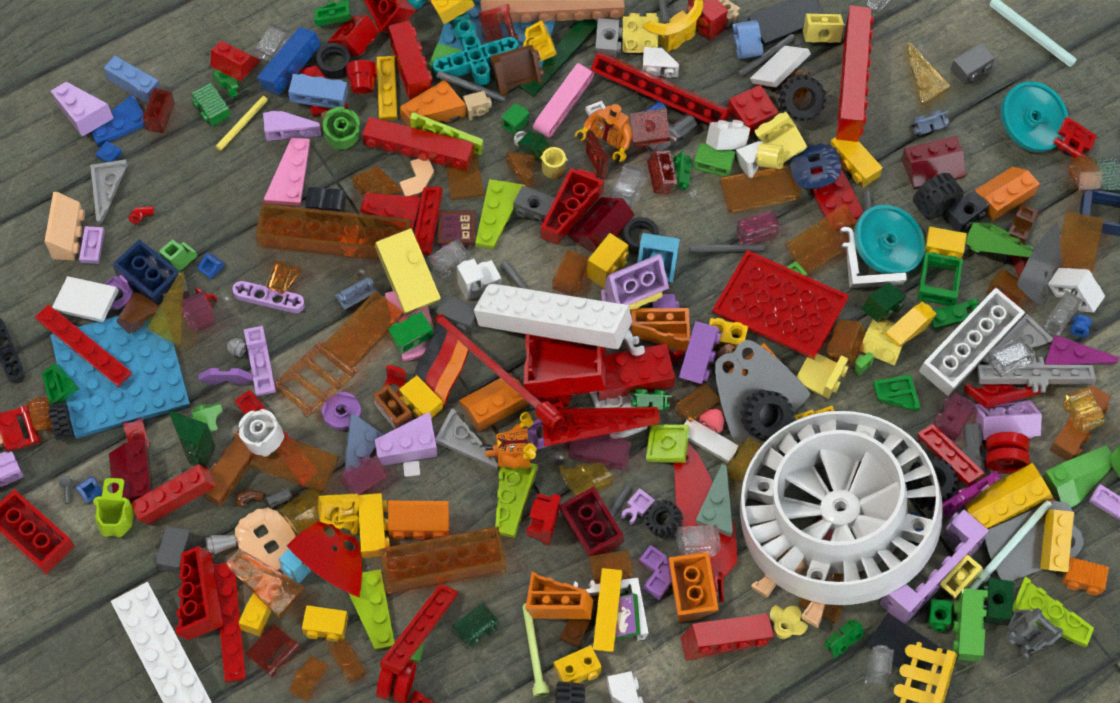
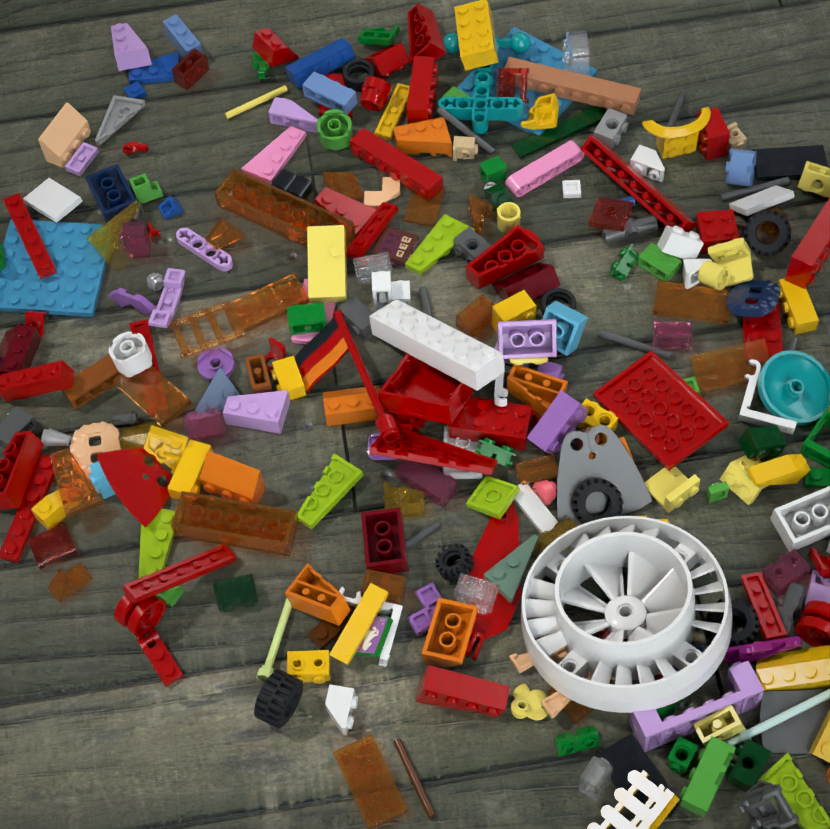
camera: 30 degrees right, 5 degrees down
medium lavender piece [105,275,133,310] -> none
reddish brown slope [117,292,160,334] -> none
dark green slope [169,411,215,467] -> none
green brick [191,82,230,126] -> none
bright green brick [191,402,223,432] -> none
reddish brown arm [235,489,265,507] -> none
clear brick [254,23,291,64] -> none
yellow brick [302,605,348,642] -> none
clear orange panel [326,638,366,684] -> none
sand blue hinge [335,277,377,310] -> none
white sticker [403,461,420,477] -> none
lime wing [410,112,483,155] -> none
light grey wing [435,409,499,470] -> none
orange torso [485,412,537,469] -> none
reddish brown panel [490,45,544,96] -> none
red panel [526,494,561,546] -> none
orange torso [575,104,633,162] -> none
clear red plate [585,130,609,180] -> none
clear brick [612,164,648,208] -> none
lavender plate [621,488,655,525] -> none
light yellow bracket [622,13,662,53] -> none
clear red brick [647,150,678,194] -> none
clear orange brick [826,319,866,364] -> none
green wing [872,374,920,411] -> none

